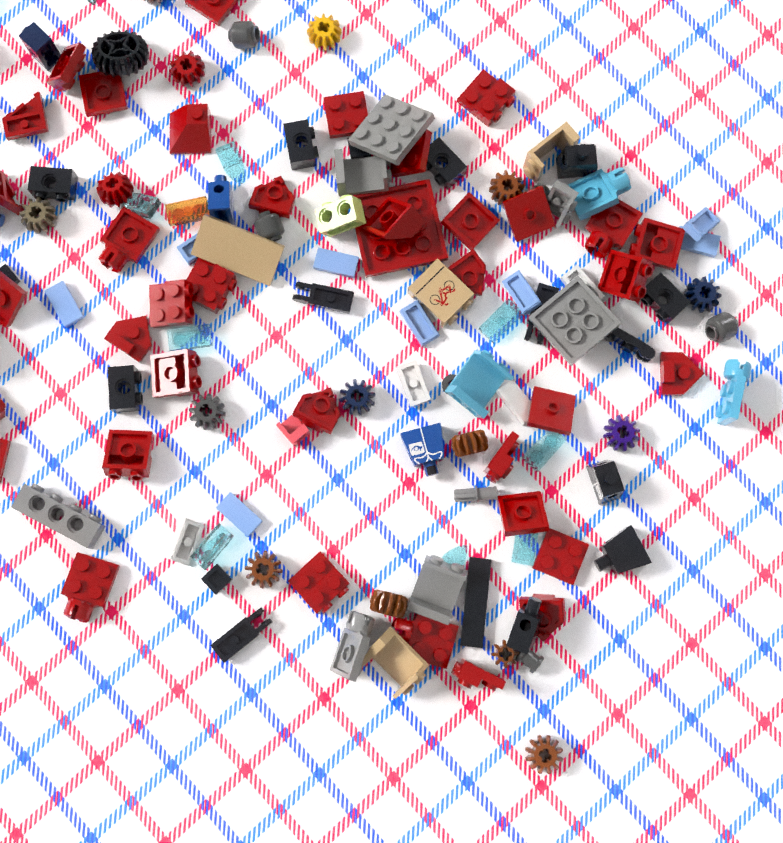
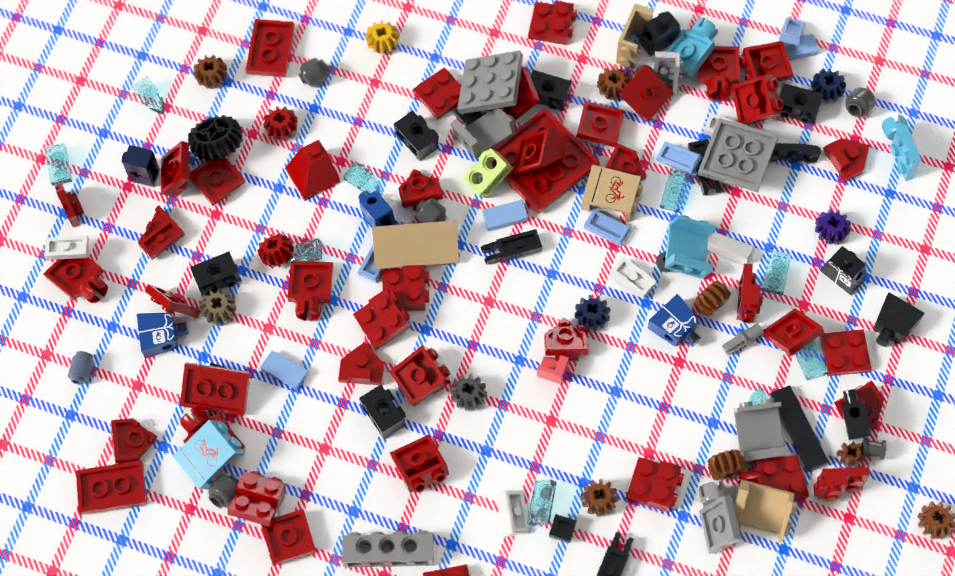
camera: 25 degrees left, 15 degrees down
clear orange plate [165,196,210,227] -> none
clear light blue plate [167,324,213,352] -> none
light blue tile [216,492,263,537] -> none
red plate [527,386,576,436] -> none

